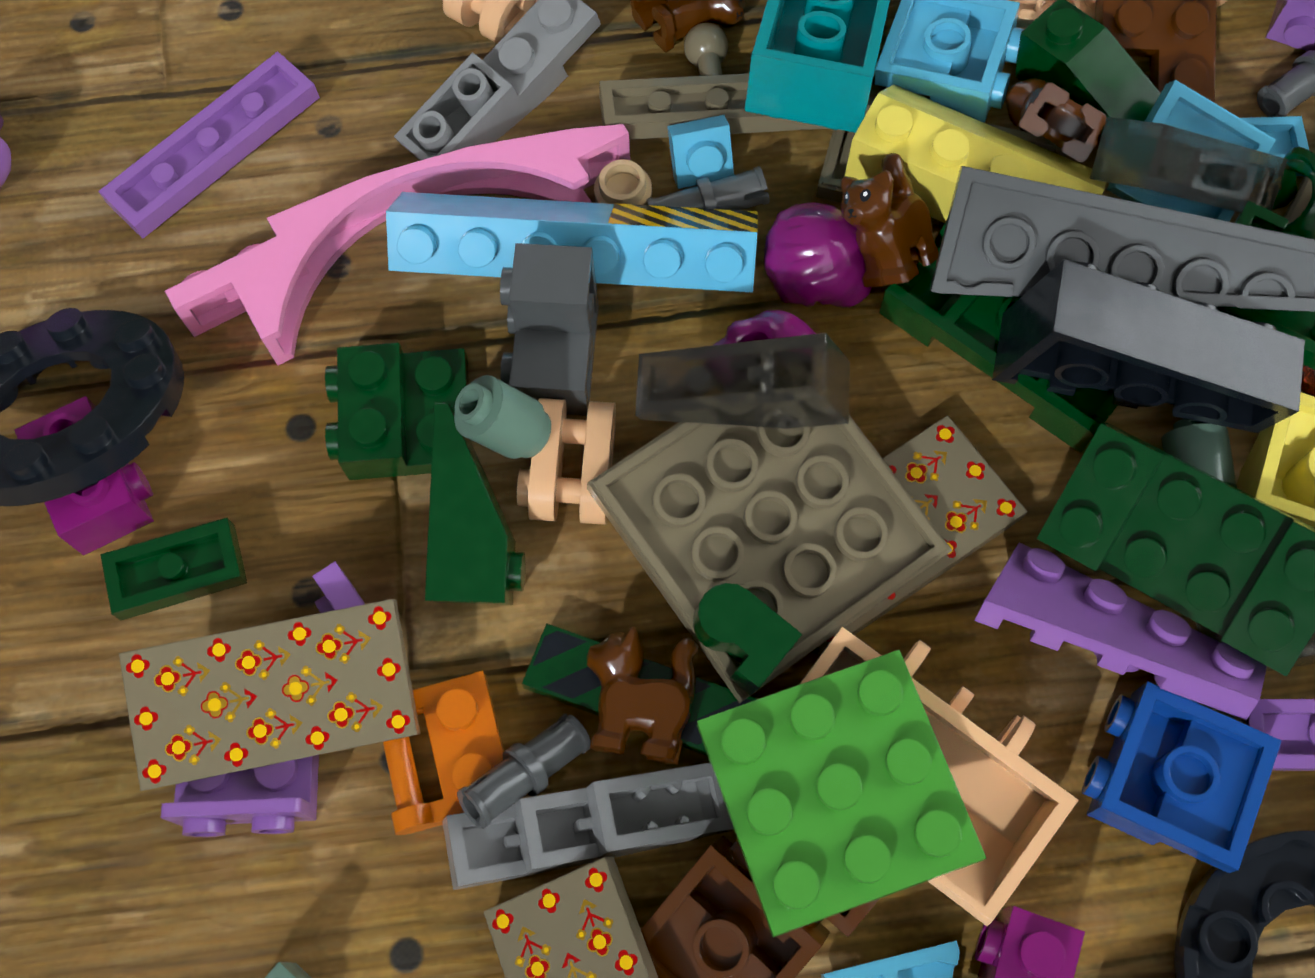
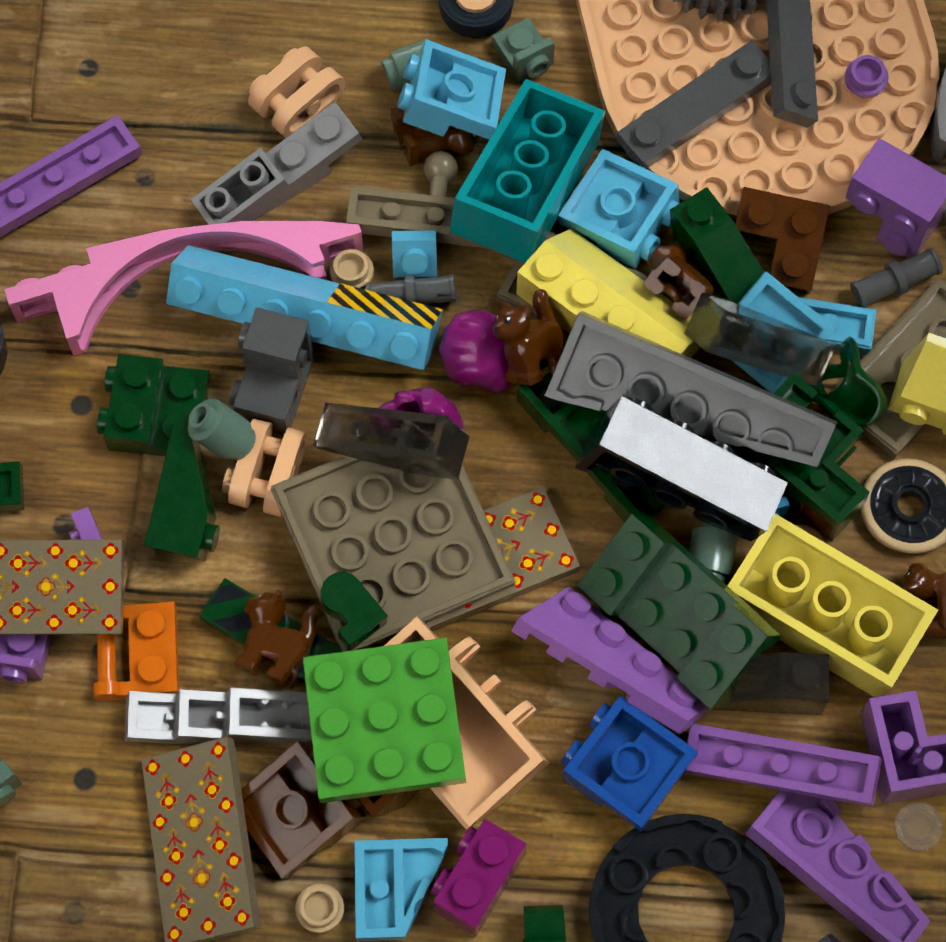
camera: 10 degrees right, 0 degrees up
dark grey pin [457,714,591,829] -> none

